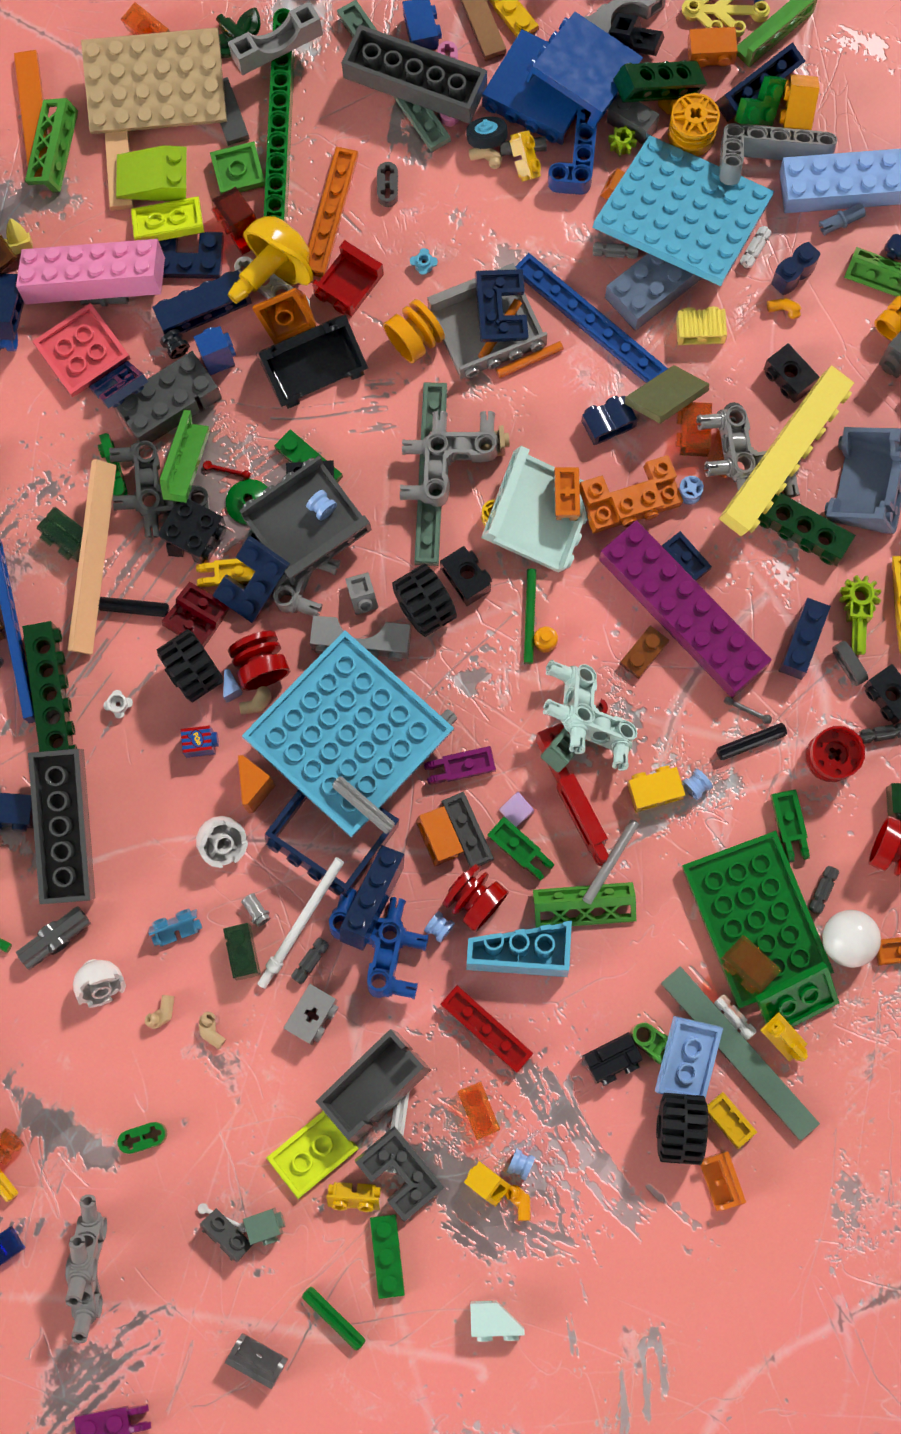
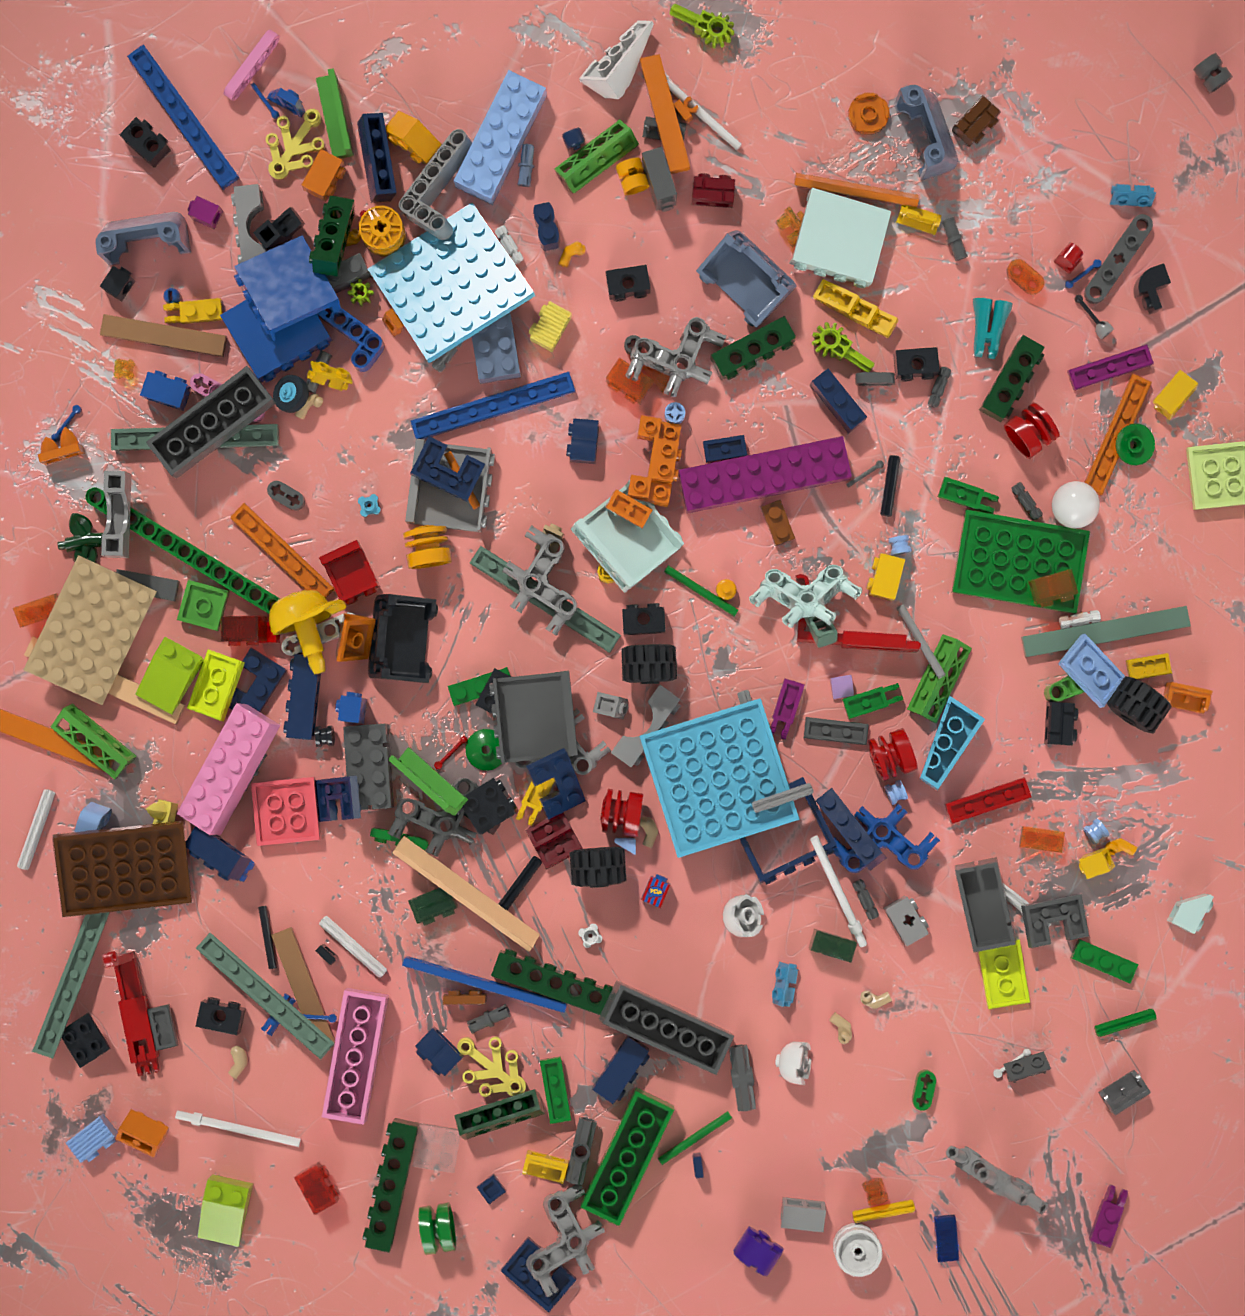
camera: 60 degrees left, 10 degrees up
orange slope [238,755,276,813] -> none
light grey pin [241,893,270,927] -> none
sand green brick [243,1208,285,1246] -> none
light blue wheel [306,490,337,521] -> none
yellow hinge [327,1182,381,1212] -> none
orange hinge [415,806,464,867] -> none
orange bar [496,341,564,378] -> none
olive tile [625,365,709,424] -> none
light yellow brick [718,365,854,536] -> none
green plate [734,76,787,126] -> none
green plate [755,962,840,1027] -> none
yellow hinge [760,1012,808,1062] -> none
red wheel [806,726,865,782] -> none

